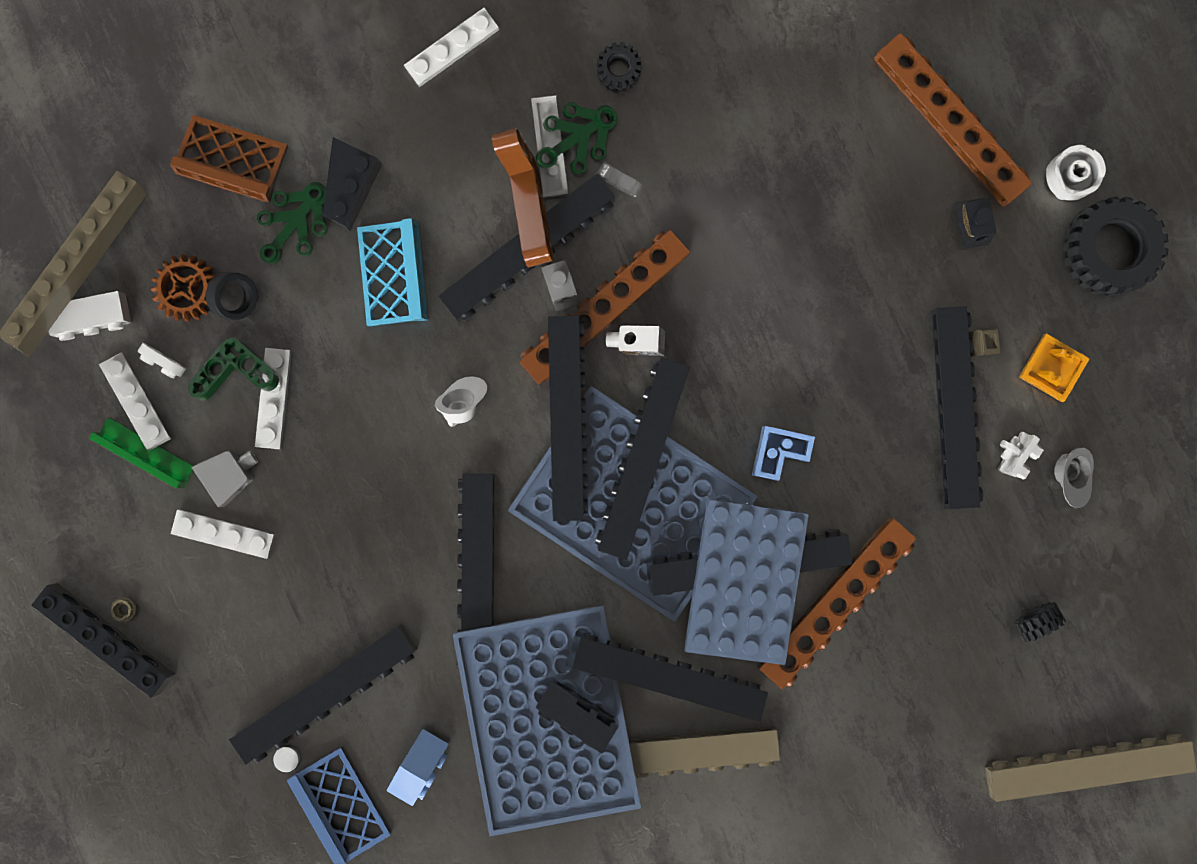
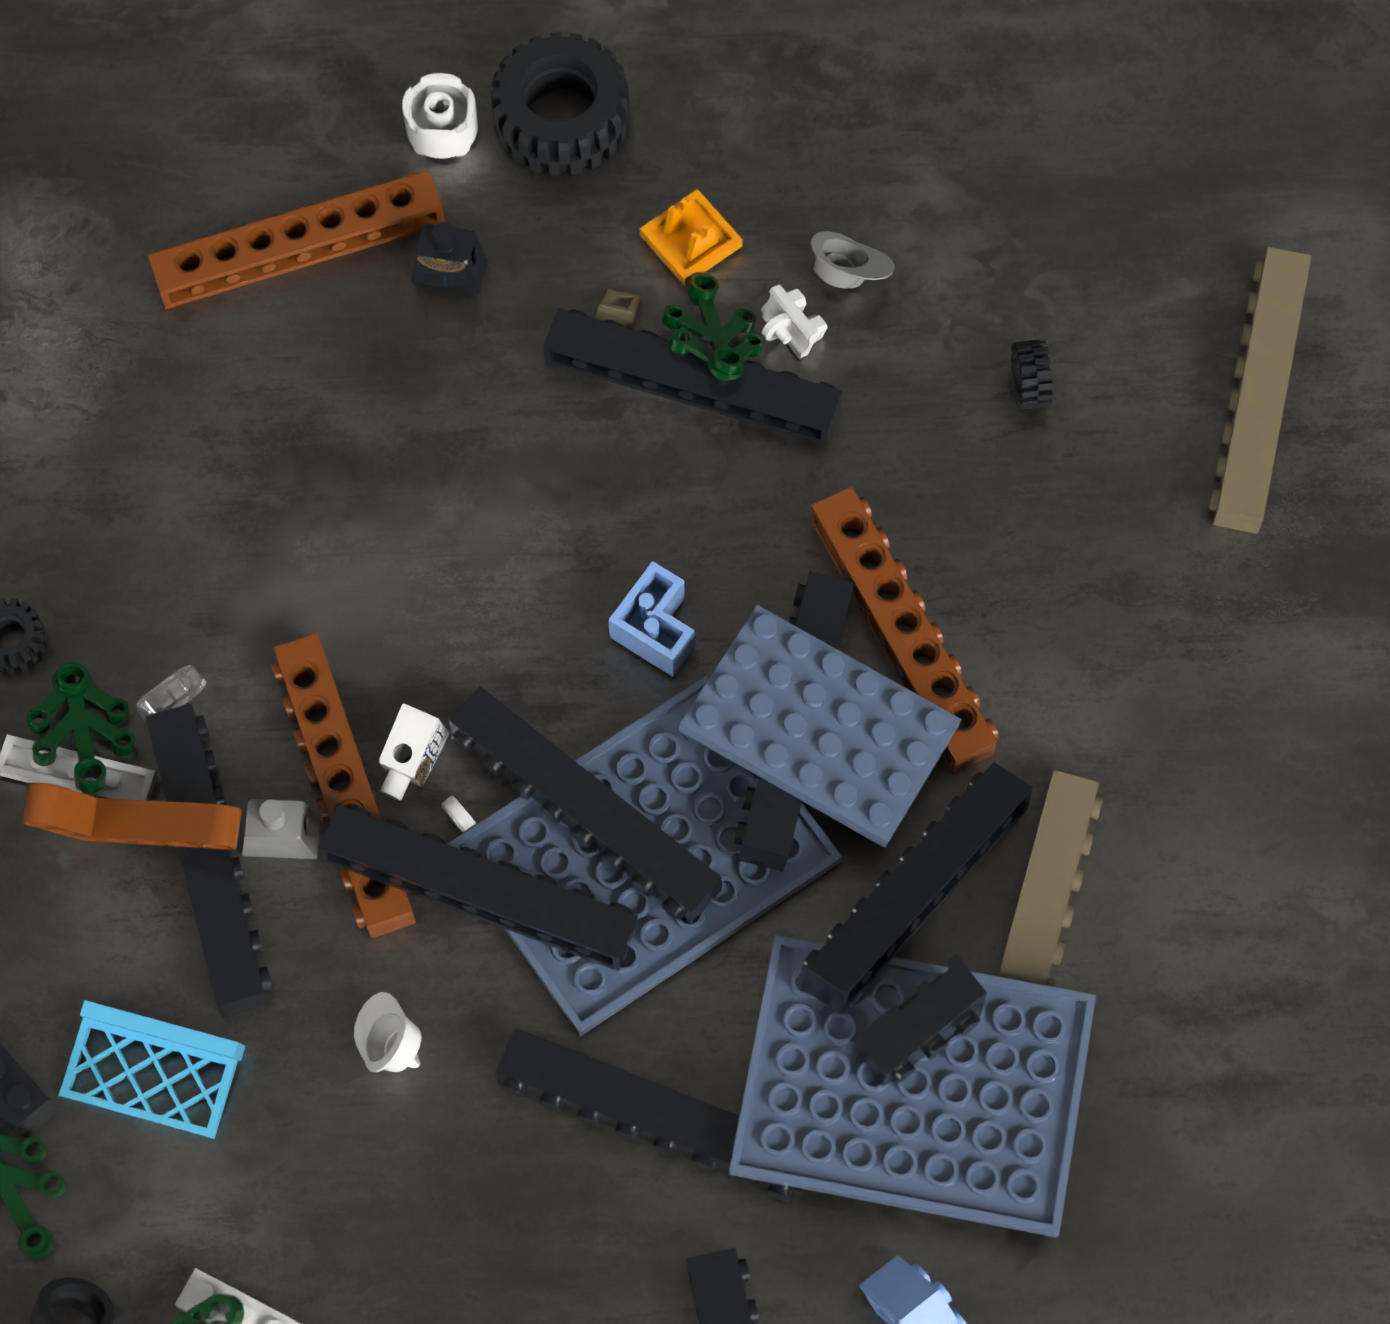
camera: 70 degrees left, 20 degrees down
none -> white tile [441,795,477,833]
none -> dark green plant [661,273,764,381]

